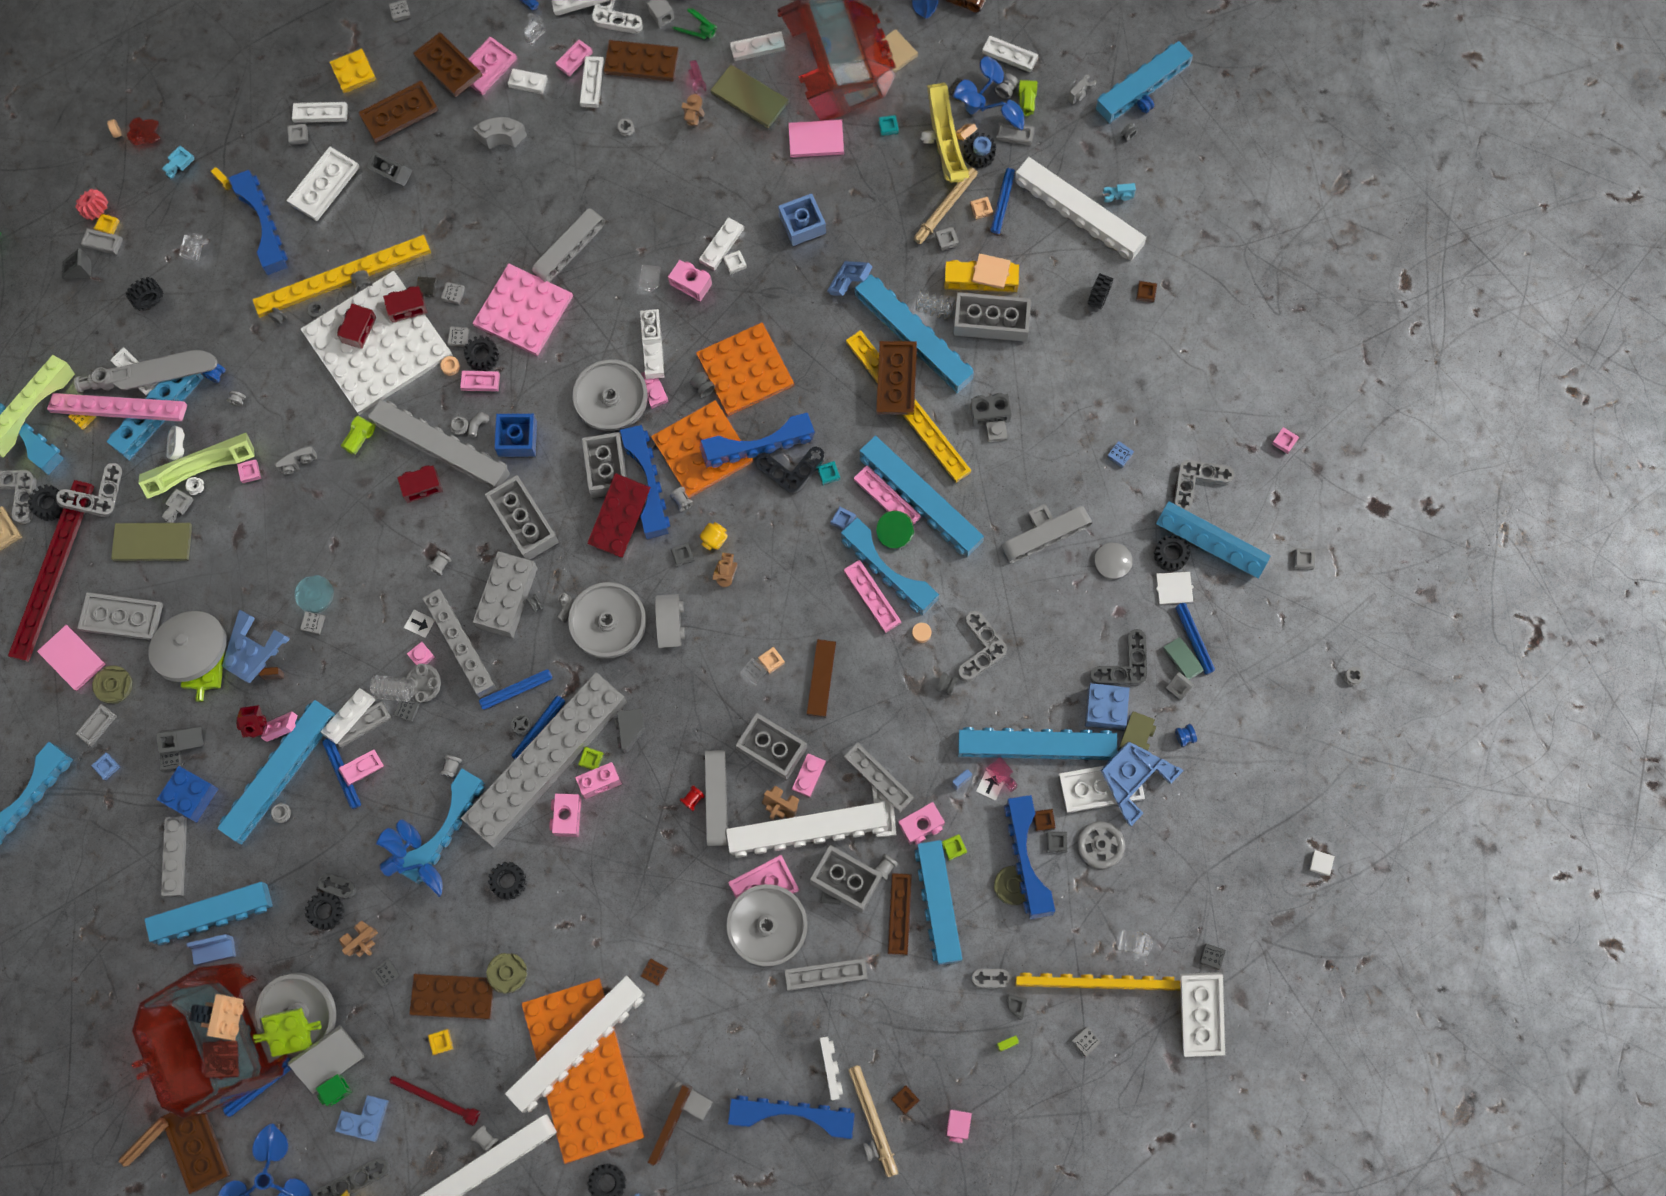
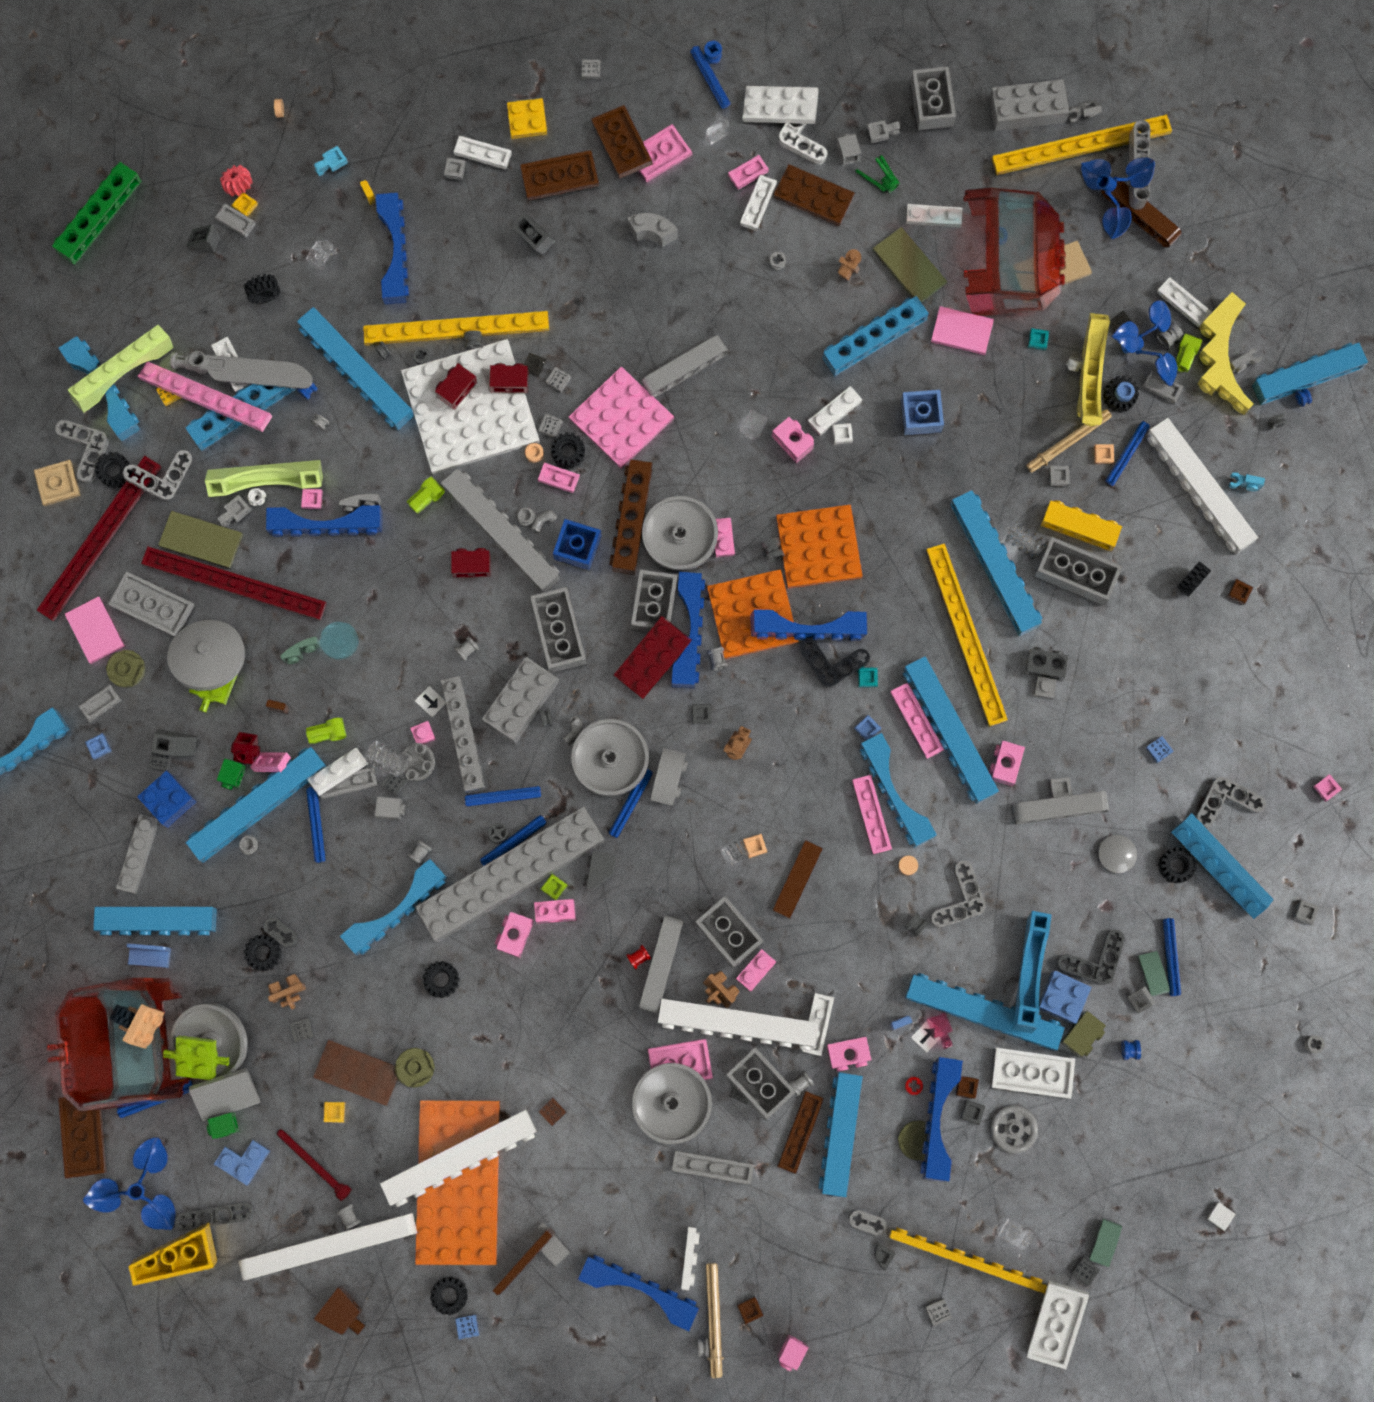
camera: 15 degrees right, 5 degrees up
medium nougat axle [119,1117,168,1167] -> none
clear red plate [127,117,160,145] -> none
white plate [166,425,185,461] -> none
clear red piece [203,1039,239,1080] -> none
medium blue wing [222,610,290,683] -> none
white plate [287,147,360,221] -> none
light grey tile [300,611,325,635] -> none
bright pink plate [338,750,384,786] -> none
blue plant [376,819,443,897] -> none
white plate [508,69,547,94] -> none
white slope [640,309,664,379] -> none
clear pink plate [688,60,707,94] -> none
yellow head [699,522,728,551] -> none
medium blue plate [827,261,873,296] -> none
light grey plate [844,743,914,813] -> none
reddish brown plate [876,341,917,415] -> none
green tile [876,511,914,548] -> none
lime tile [942,834,967,861] -> none
light nougat tile [956,124,977,140] -> none
light nougat piece [972,254,1011,289] -> none
lime tile [996,1035,1019,1052] -> none
medium blue wing [1101,742,1183,826] -> none
white piece [1156,572,1194,605] -> none
none -> dark red plate [141,546,327,621]
none -> green brick [217,758,246,790]
none -> blue arch [266,505,383,537]
none -> sand green slope [280,636,321,664]
none -> dark azure brick [297,307,415,430]
none -> lime piece [306,718,347,745]
none -> light grey brick [375,797,405,821]
none -> reddish brown brick [609,459,653,575]
none -> blue axle [609,769,653,838]
none -> dark azure brick [822,296,929,377]
none -> red bush [905,1077,923,1096]
none -> bright pink brick [989,741,1025,787]
none -> dark azure arch [1012,911,1052,1034]
none -> sand green slope [1089,1218,1122,1267]
none -> light yellow arch [1197,292,1253,415]

